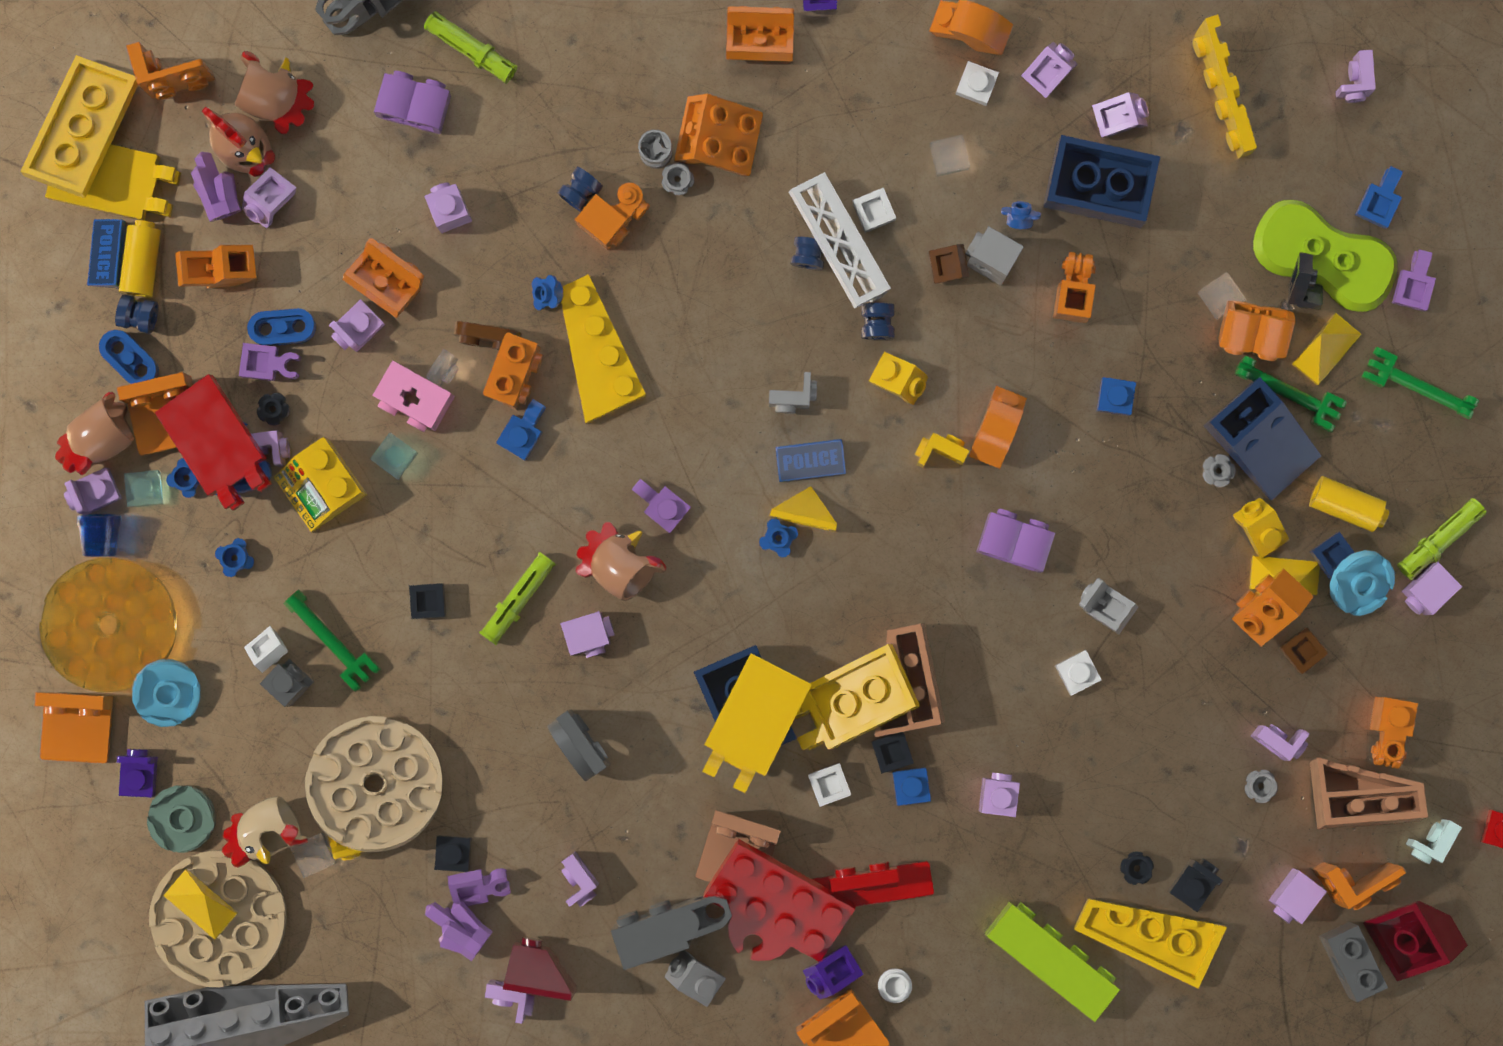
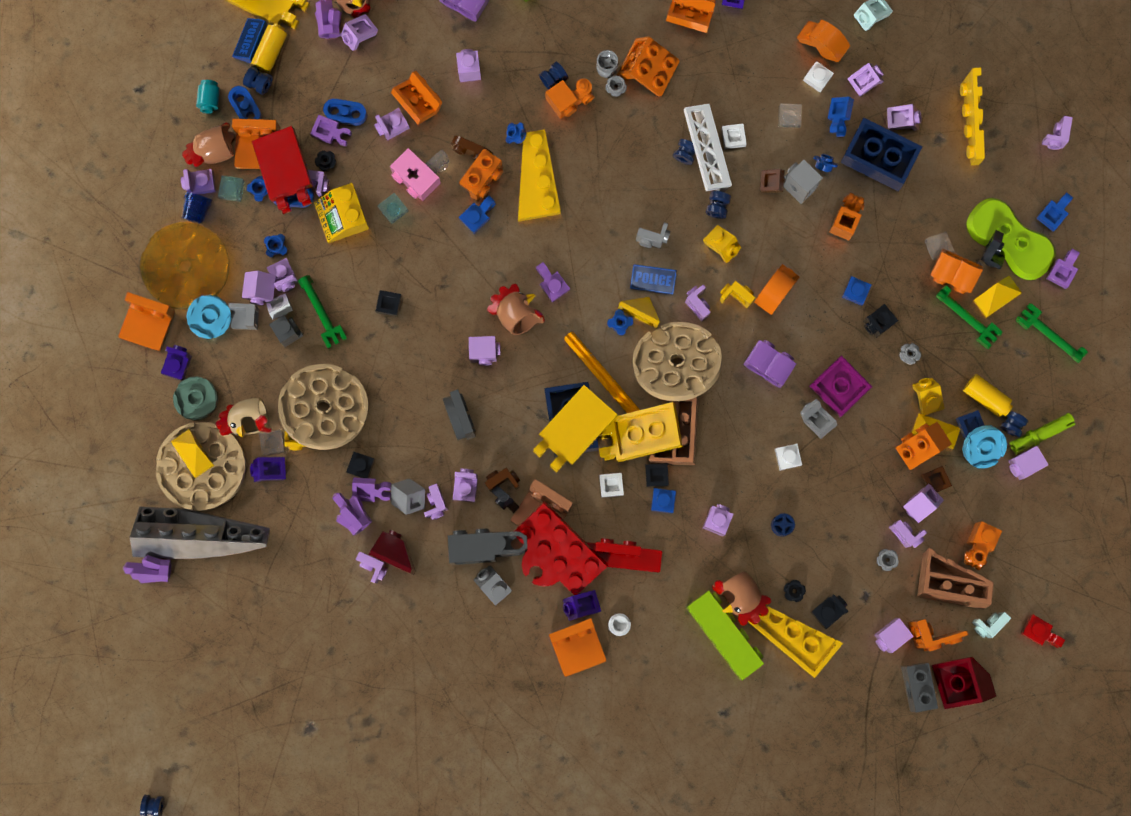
camera: 10 degrees right, 5 degrees down
orange brick [175,245,256,288] -> none
lime pin [479,552,556,645] -> none
dark blue slope [1203,377,1321,500] -> none
none -> teal brick [196,80,220,114]
none -> light grey panel [229,303,259,330]
none -> lavender brick [242,271,276,305]
none -> dark purple bracket [250,457,286,482]
none -> lavender bracket [266,258,299,292]
none -> light grey panel [391,479,425,515]
none -> lavender bracket [453,468,478,502]
none -> reddish brown bracket [484,467,520,492]
none -> black plate [491,485,519,513]
none -> light orange axle [564,332,640,413]
none -> tan plate [633,322,722,401]
none -> lavender bracket [685,284,710,322]
none -> nougat piece [712,571,771,626]
none -> dark blue wheel [771,513,795,537]
none -> magenta plate [809,355,872,418]
none -> blue plate [828,97,854,137]
none -> black bracket [863,304,899,338]
none -> lavender brick [903,484,944,523]
none -> dark blue wheel [1000,411,1028,437]

